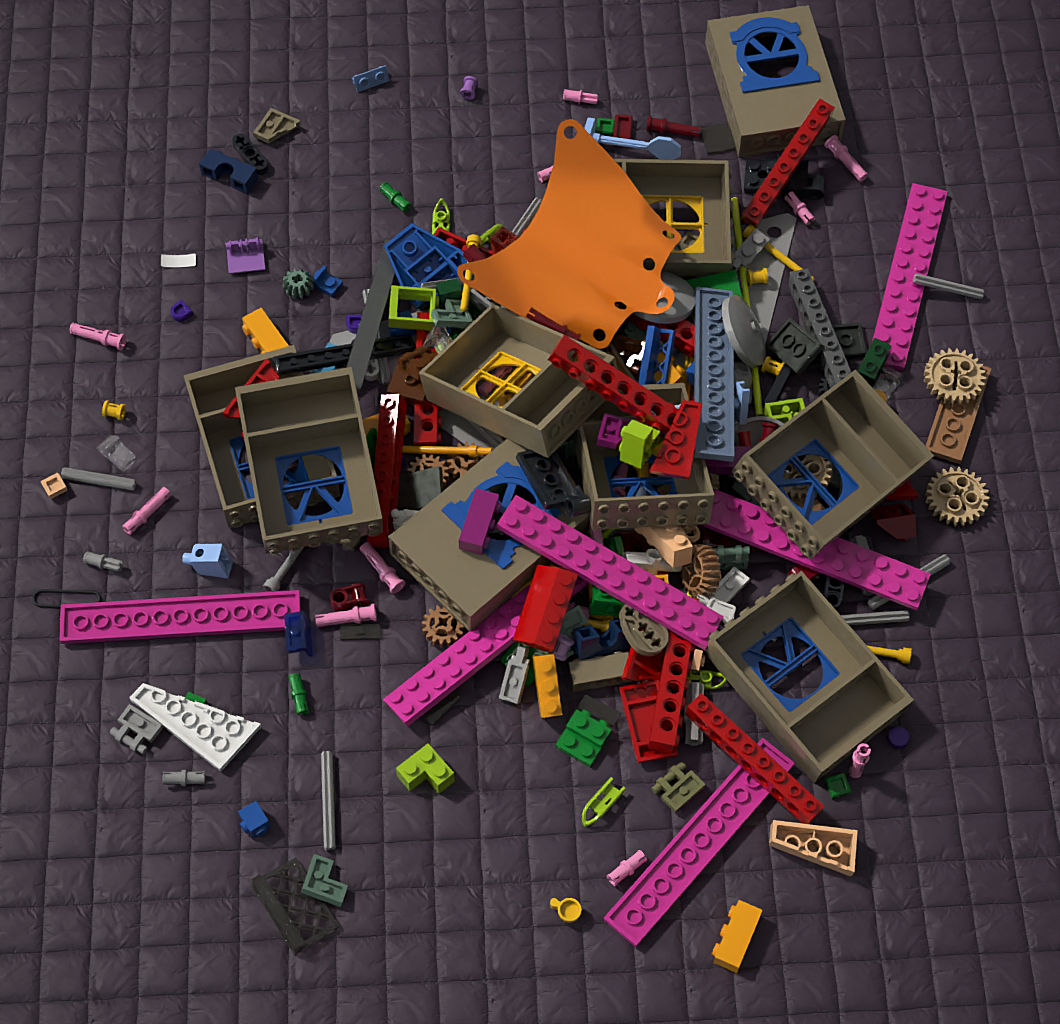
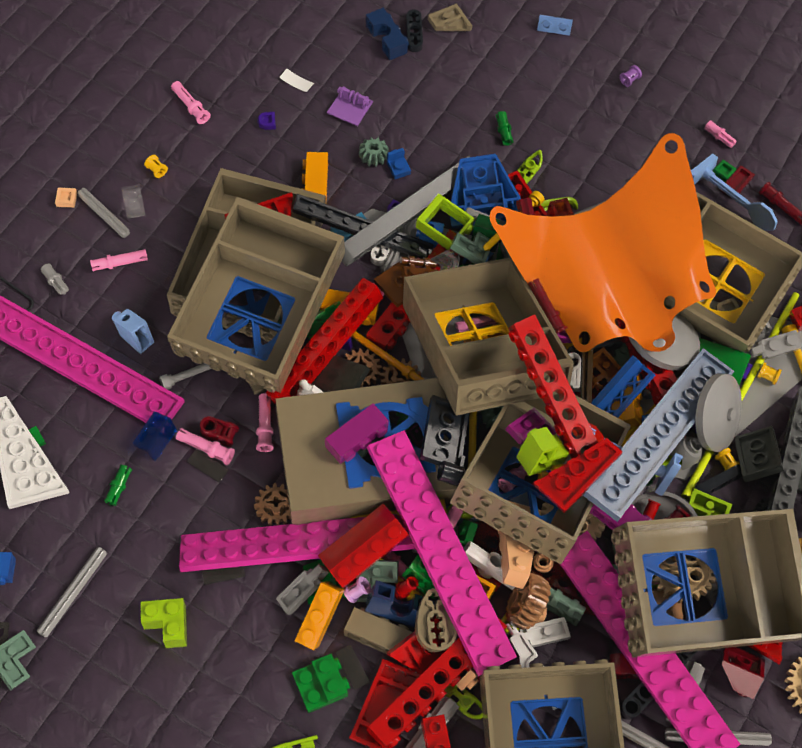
camera: 30 degrees right, 0 degrees up
none -> red pin [394,576,419,600]

